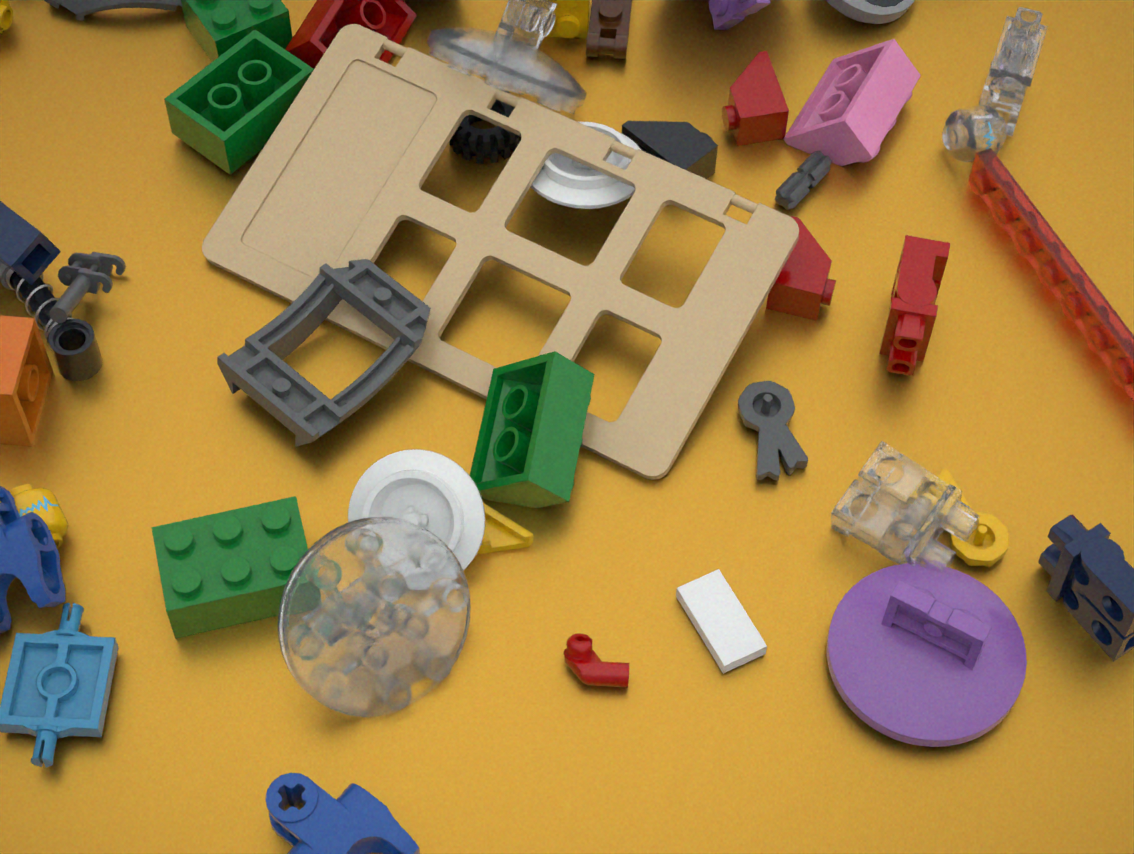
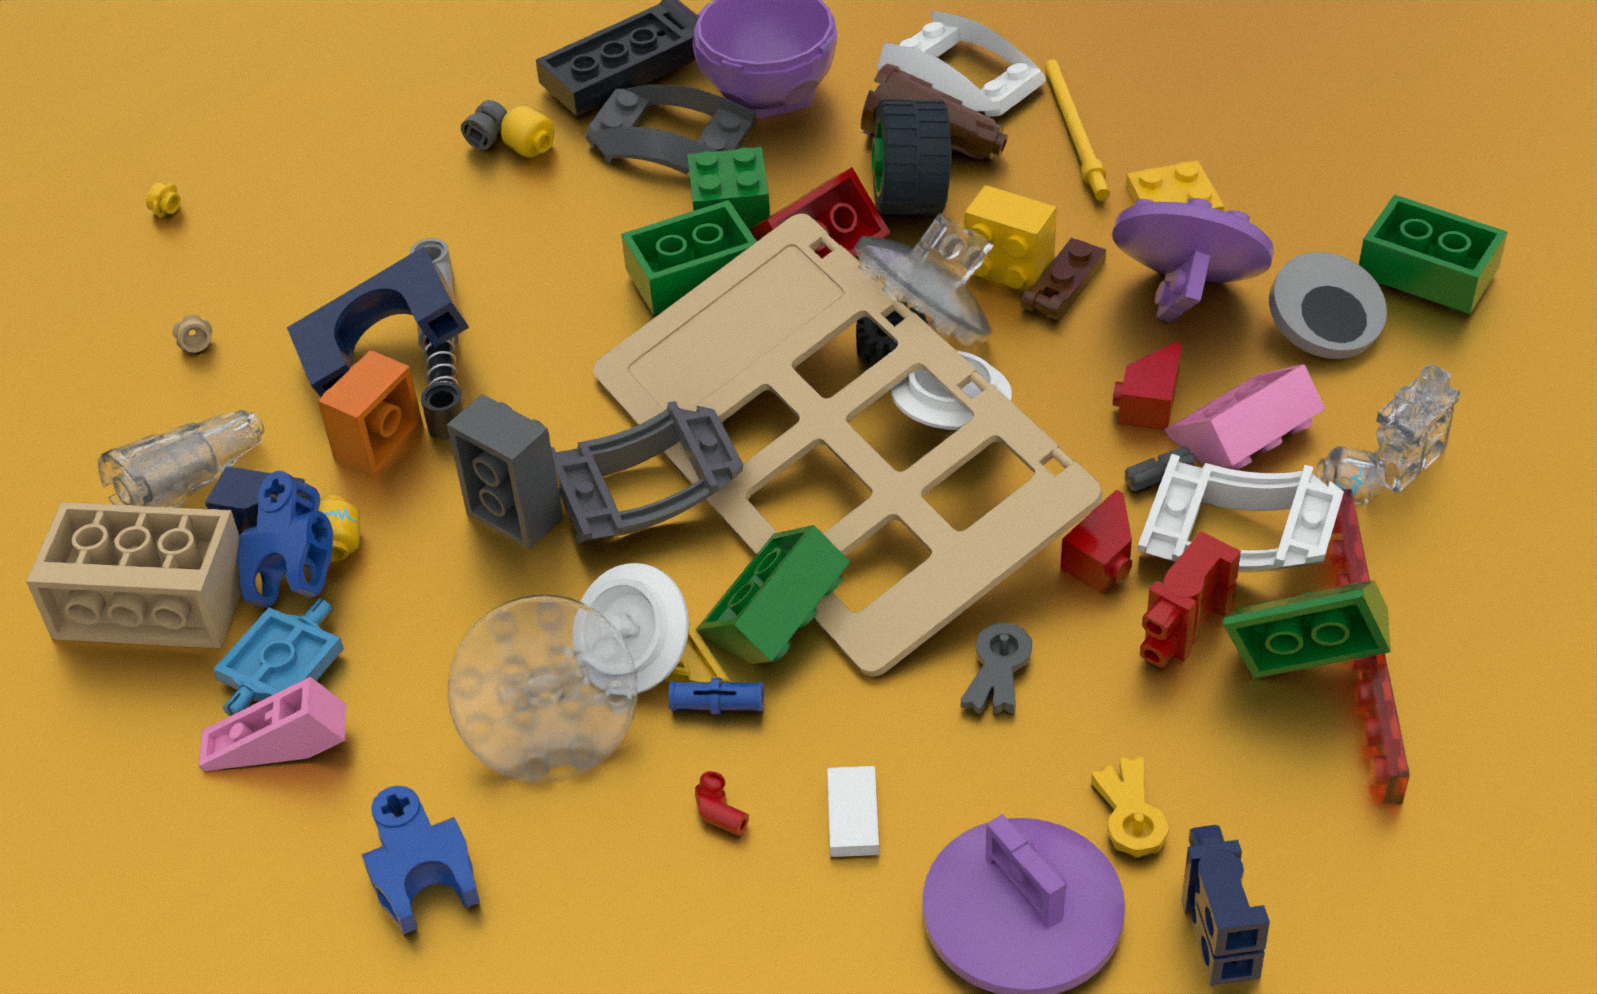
camera: 30 degrees right, 10 degrees down
dark grey piece [49,252,126,323] -> none
green brick [151,496,320,639] -> none
black slope [622,121,718,179] -> none
clear hips [831,441,980,573] -> none
none -> bright pink slope [198,676,347,771]
none -> dark grey brick [447,394,564,549]
none -> blue pin [669,678,765,715]
none -> white wedge [1137,454,1344,573]
none -> green slope [1223,580,1391,679]

